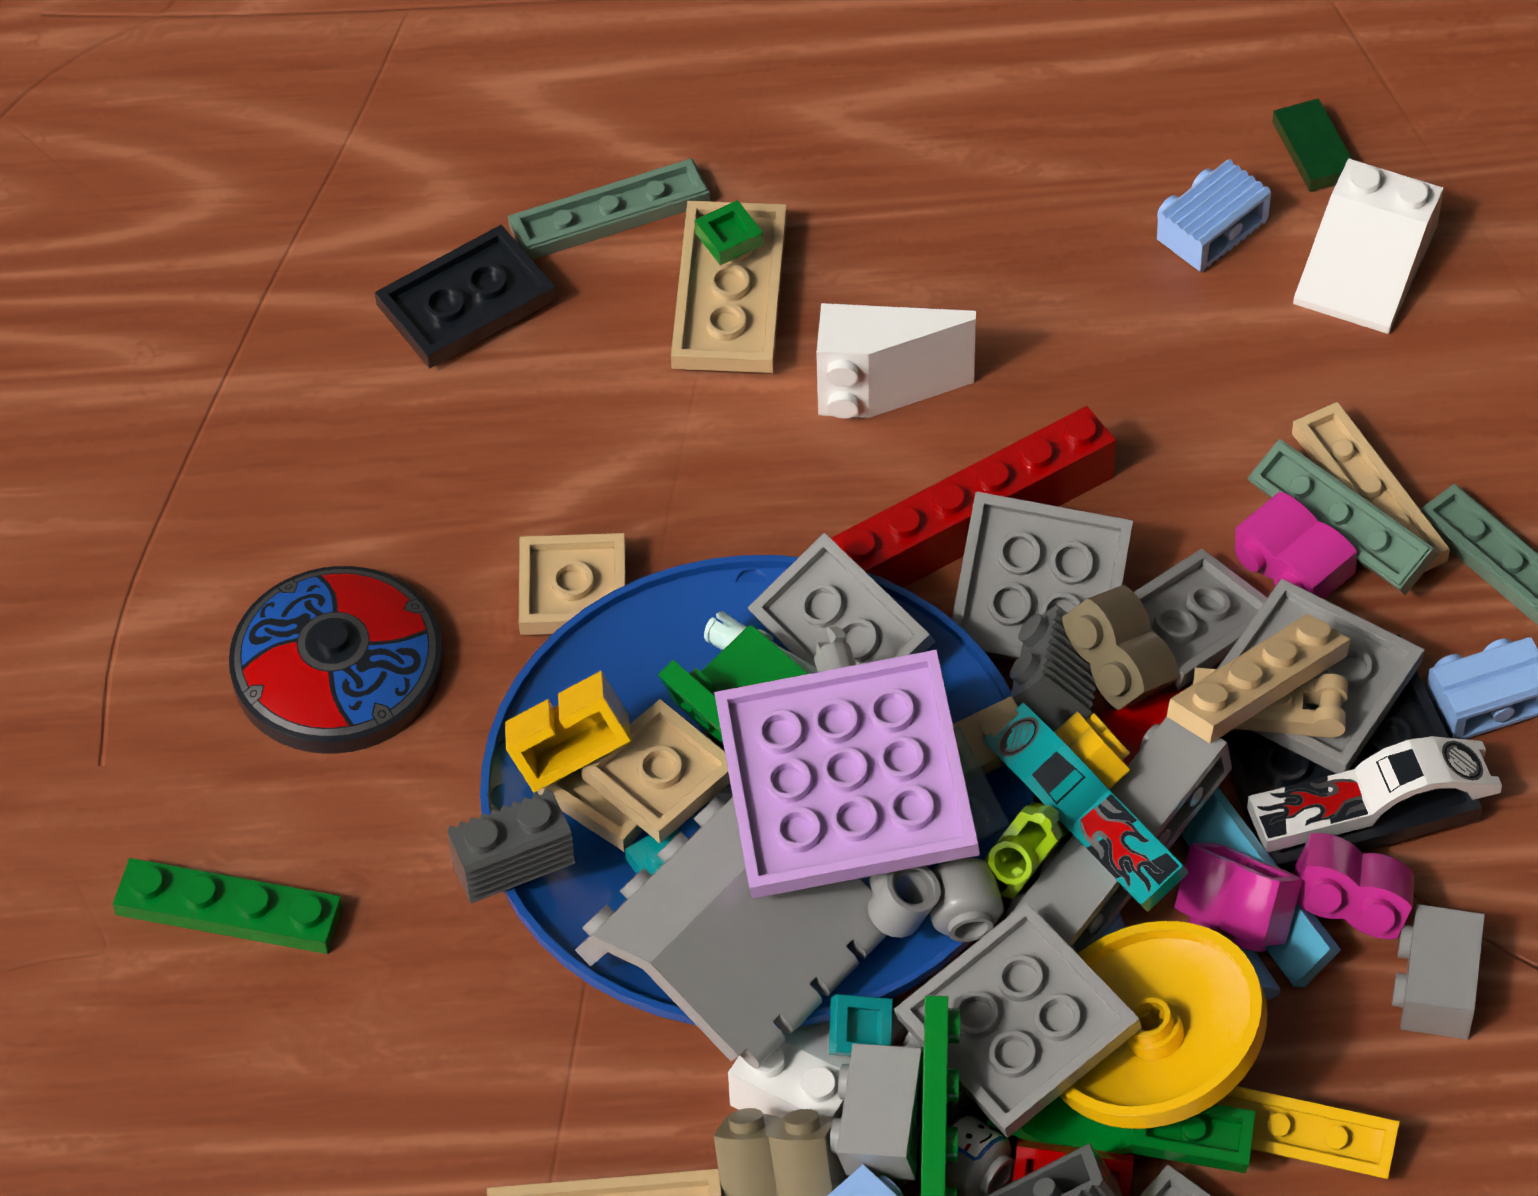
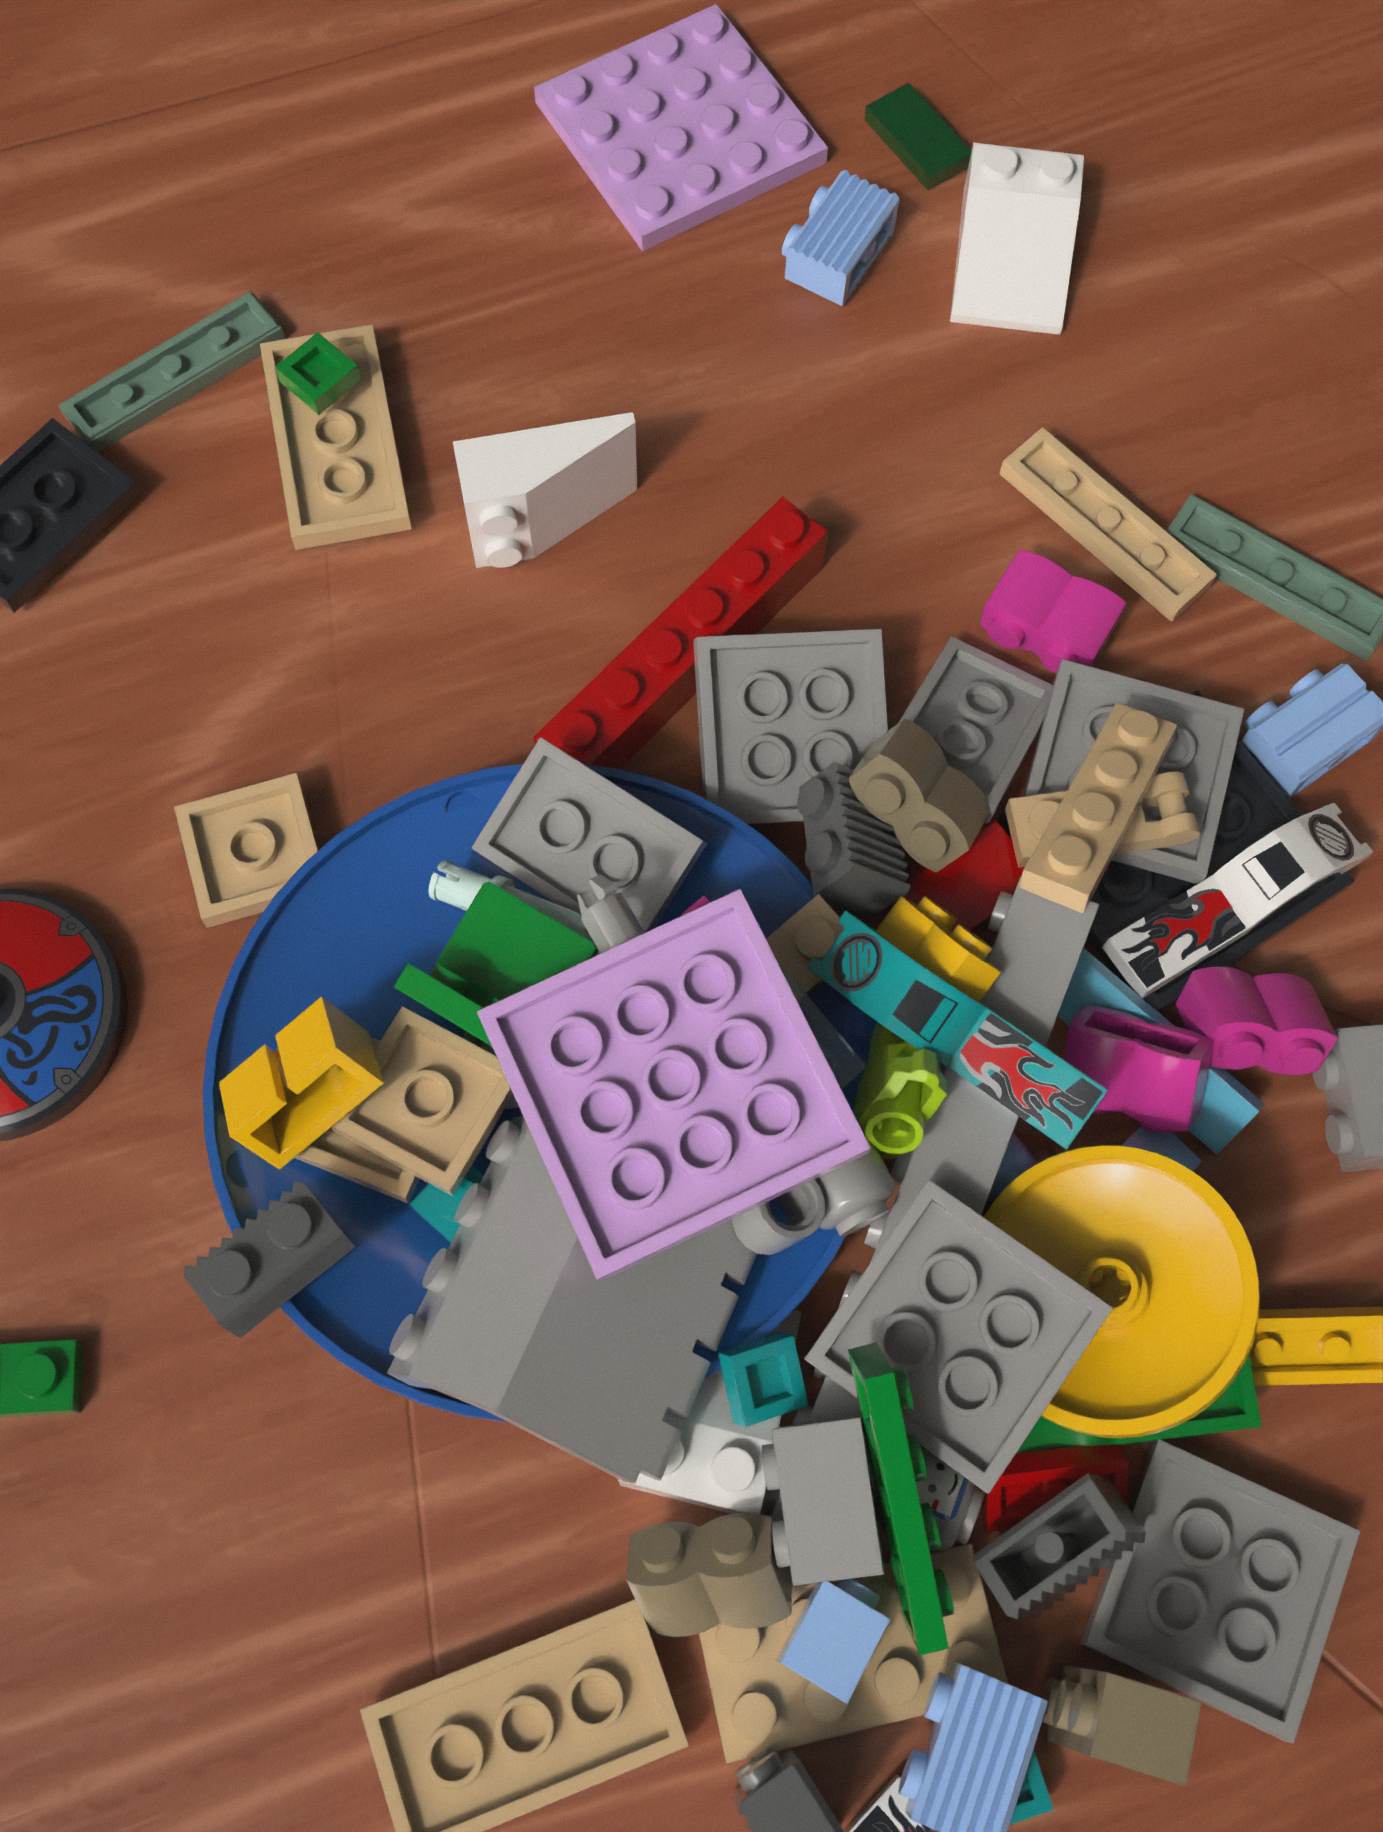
camera: 20 degrees left, 15 degrees up
sand green tile [1247,438,1439,595] -> none
none -> lavender plate [534,4,828,252]

